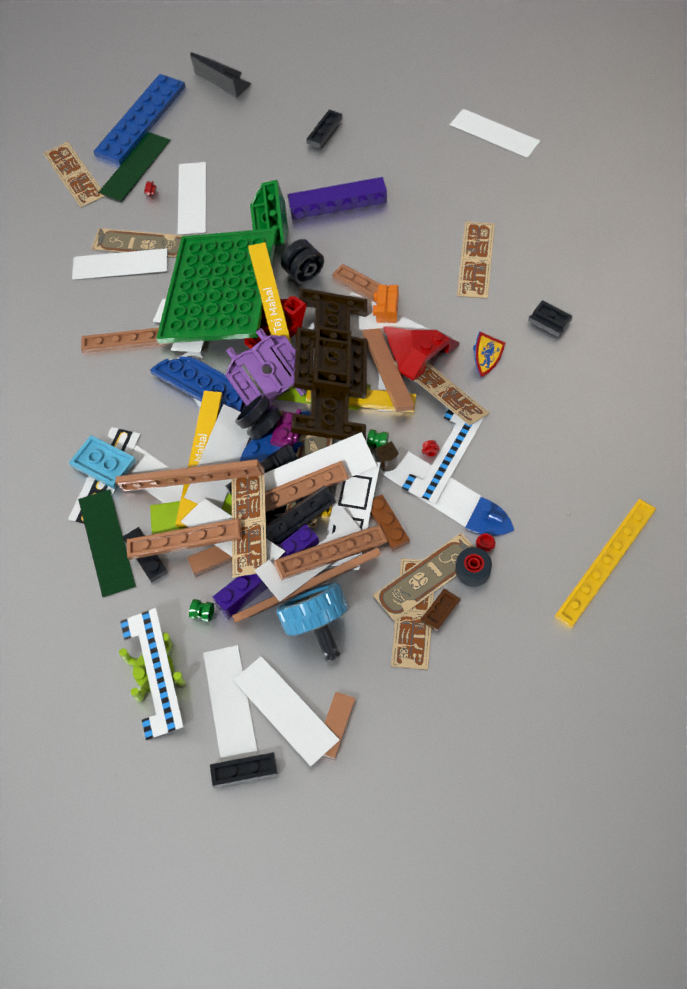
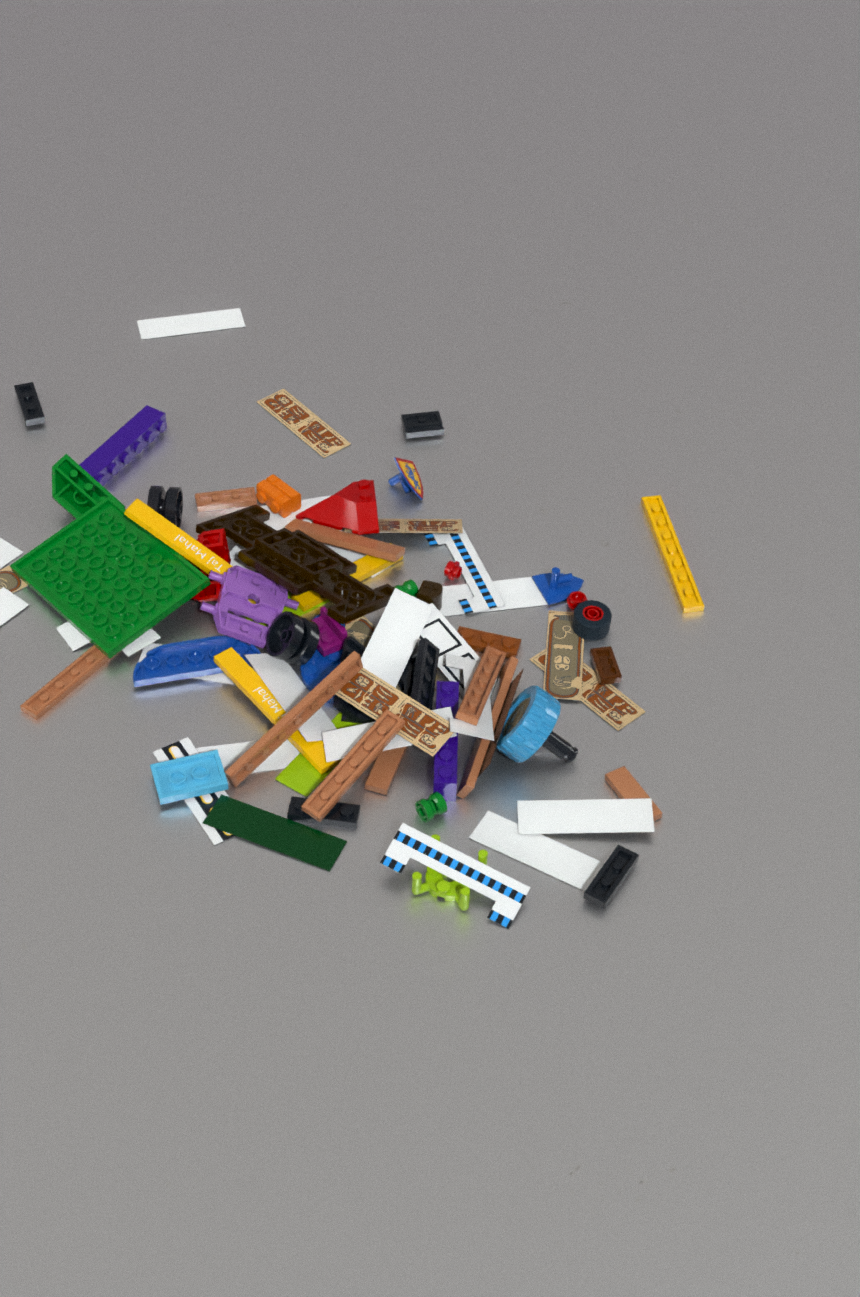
camera: 55 degrees left, 15 degrees down
nougat tile [265,461,349,513] -> none

